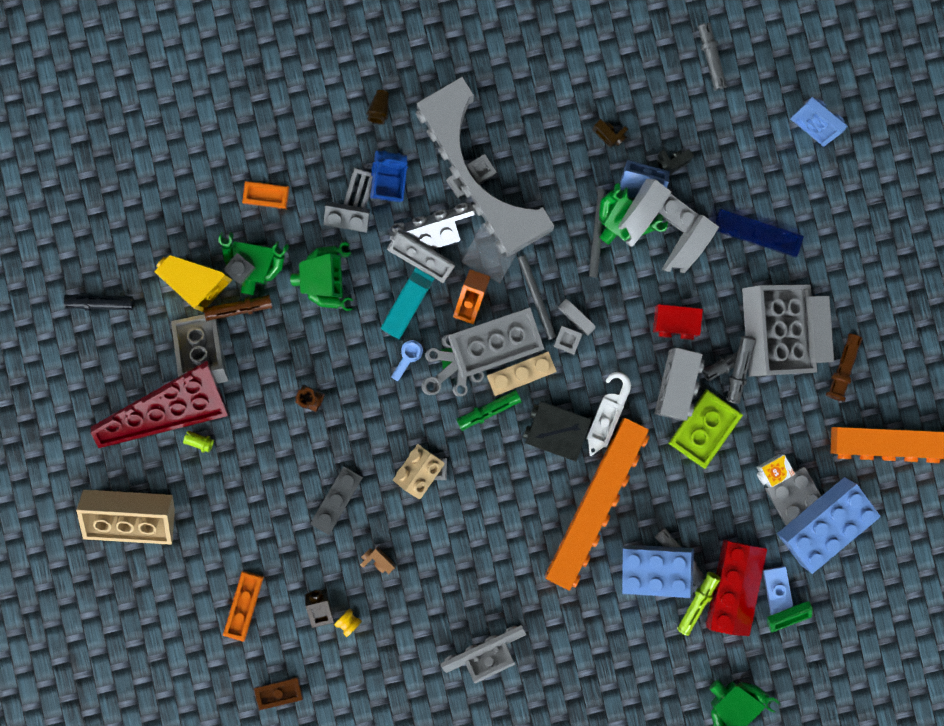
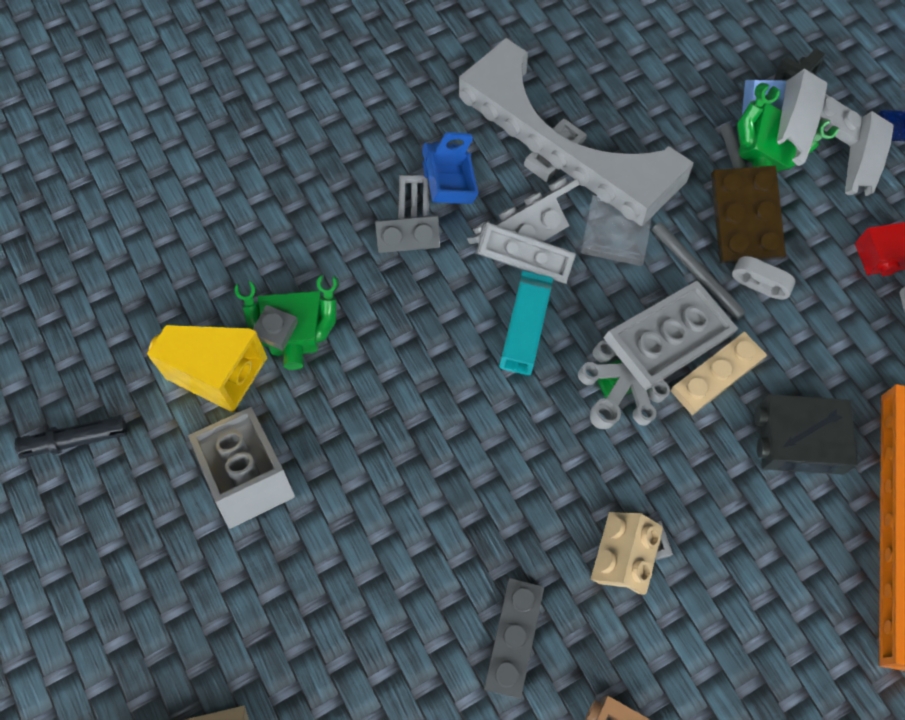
camera: 10 degrees left, 20 degrees down
dark red wing [90,361,228,448] -> none
lime pin [183,430,214,453] -> none
reddish brown pin [203,295,272,322] -> none
orange tile [242,181,290,209] -> none
green torso [290,242,353,311] -> none
reddish brown piece [295,385,325,412] -> none
dark brown cone [367,90,389,125] -> none
light blue plate [391,340,423,381] -> none
orange slope [453,269,490,325] -> none
green pin [456,390,521,431] -> none
light grey plate [553,326,582,355] -> none
white plate [585,372,631,456] -> none
dark brown bracket [592,119,628,148] -> none
none -> dark brown plate [711,166,786,264]

